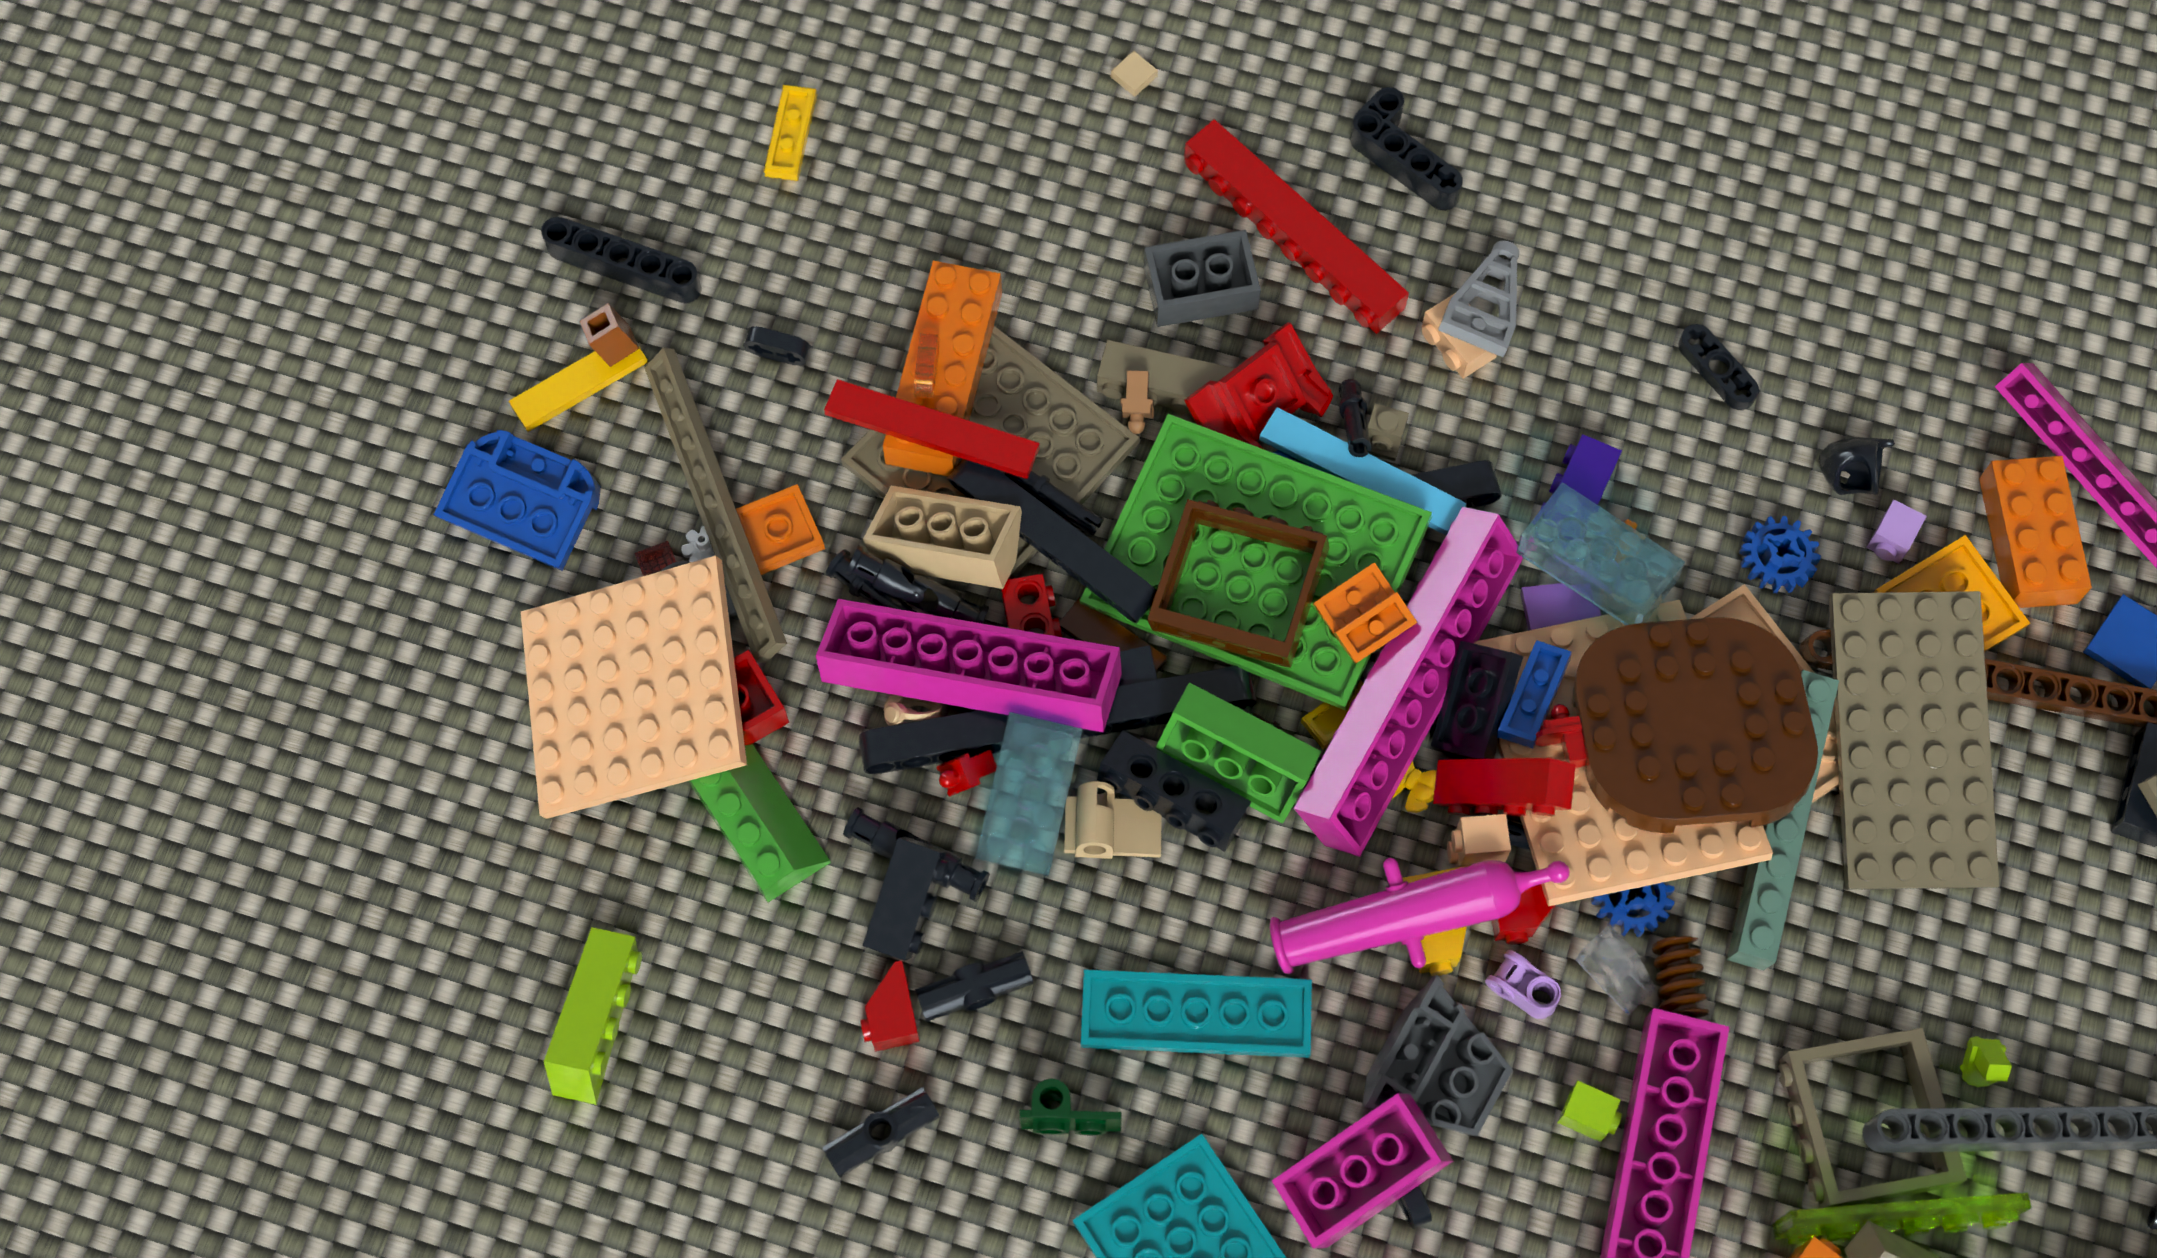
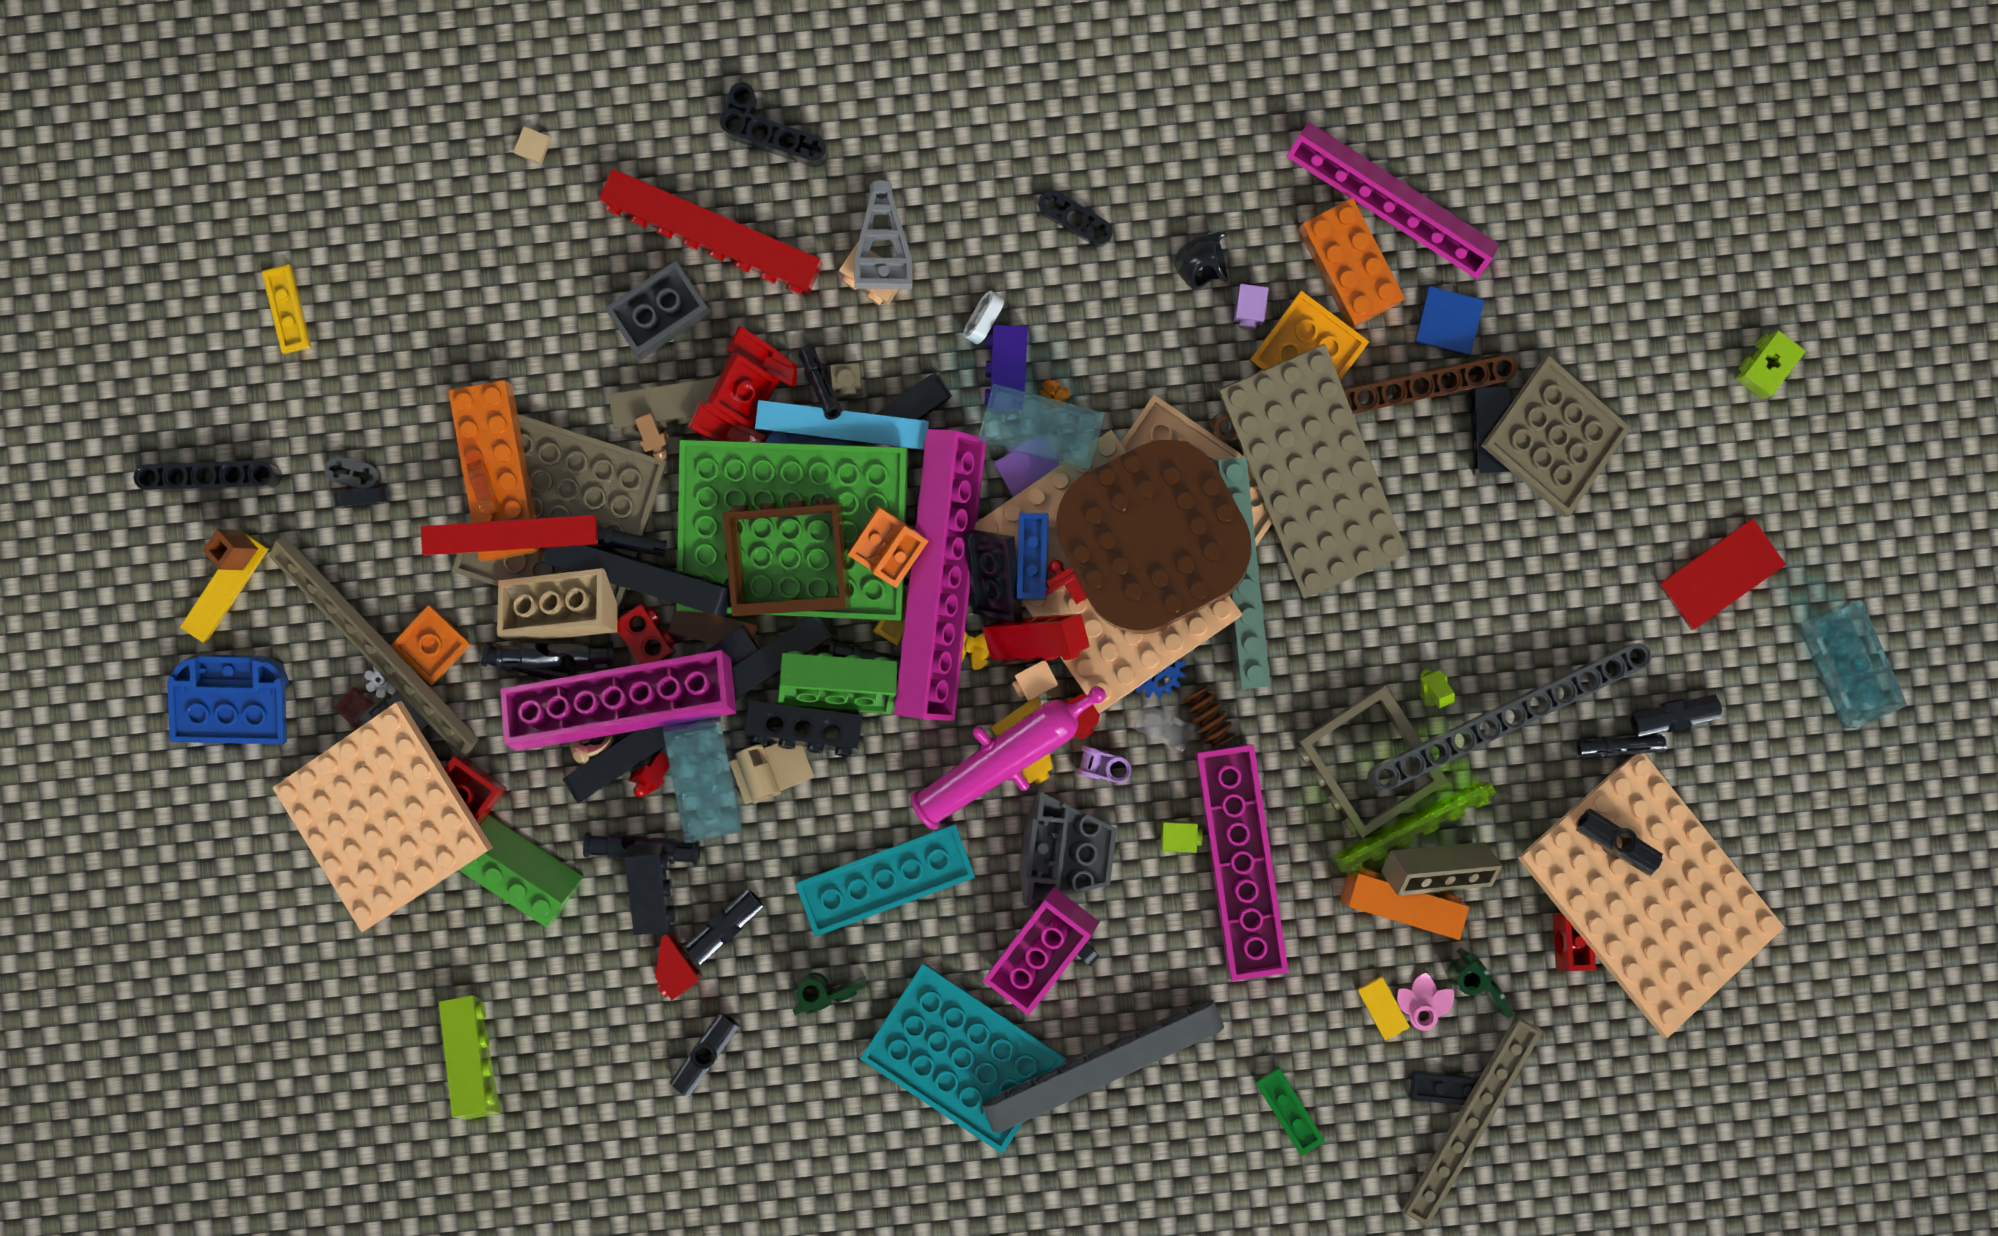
camera: 25 degrees left, 20 degrees up
blue gear [1739,516,1821,593] -> none
none -> dark grey beam [325,457,381,489]
none -> white beam [963,291,1004,344]

